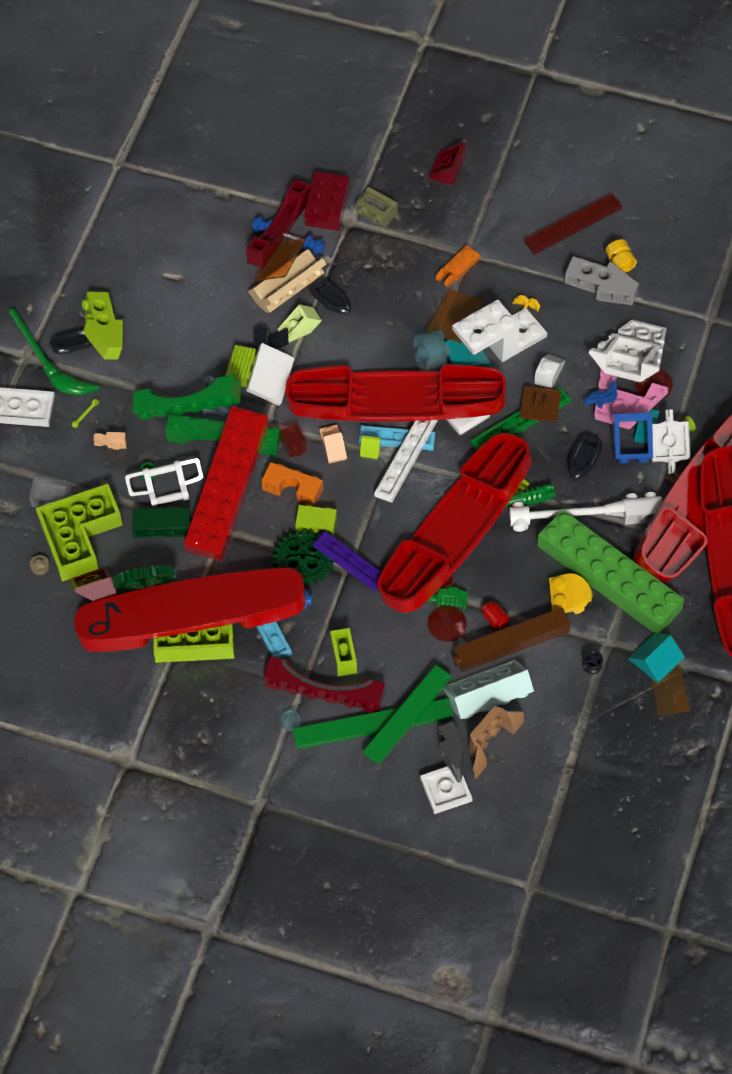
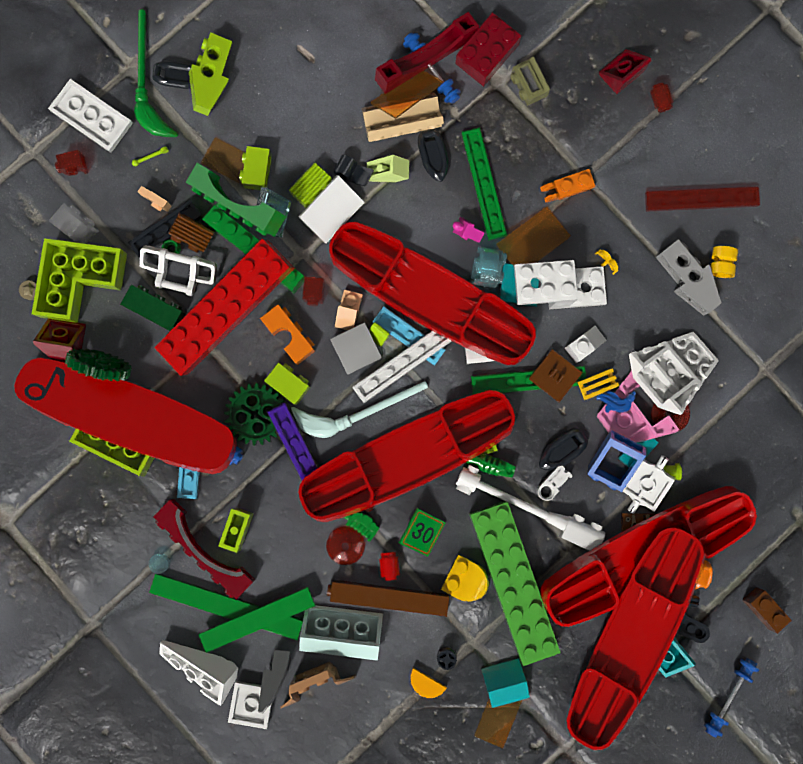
camera: 25 degrees right, 25 degrees up
none -> clear red brick [55,150,88,176]
none -> black plate [128,200,203,259]
none -> white wedge [159,640,238,706]
none -> reddish brown brick [168,212,214,253]
none -> clear orange piece [201,137,254,191]
none -> lime brick [239,146,272,191]
none -> light aqua piece [291,381,428,438]
none -> light grey slope [330,323,381,375]
none -> green piece [399,508,446,557]
none -> light orange tile [411,667,447,698]
none -> dark pink piece [453,217,484,243]
none -> green tile [461,128,507,241]
none -> white piece [537,466,572,501]
none -> yellow tile [578,368,619,400]
none -> clear red brick [650,82,674,113]

